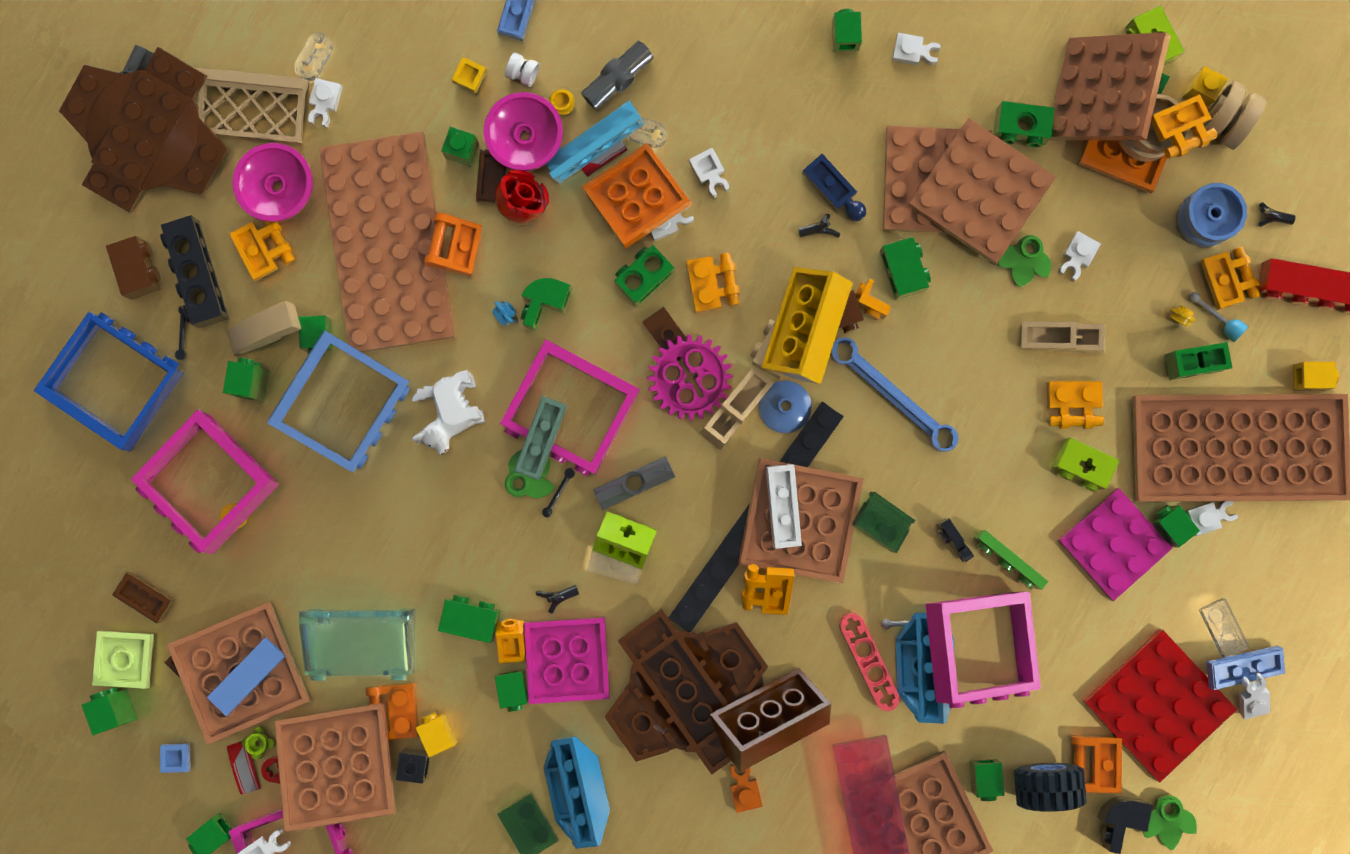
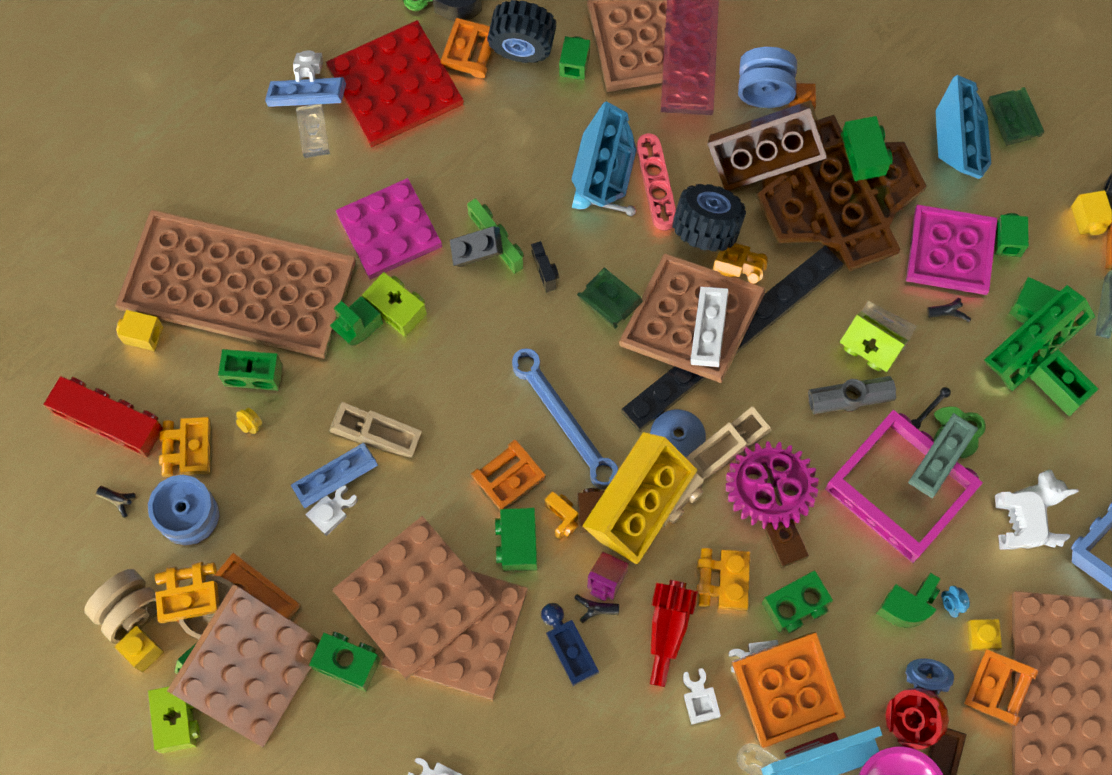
camera: 165 degrees left, 15 degrees down
light orange bracket [496,619,526,663] -> none
dark pink window [925,592,1041,708] -> none
bright green plate [998,235,1051,287] -> none
light orange plate [1047,381,1104,429] -> none
green brick [1151,505,1200,548] -> none
white plate [1185,501,1238,536] -> none
hinge [1189,292,1248,342] -> none
none -> medium blue tile [291,443,378,508]
none -> green brick [330,296,383,346]
none -> plate [450,226,503,267]
none -> orange plate [470,439,546,510]
none -> slope [587,552,629,601]
none -> red piece [649,580,698,687]
none -> black wheel [672,184,746,251]
none -> medium blue wheel [738,46,797,108]
none -> green brick [841,116,893,181]
none -> medium blue gear [905,658,954,695]
none -> yellow plate [967,619,1002,651]
none -> green fence [984,285,1095,391]
none -> green brick [1030,349,1099,417]

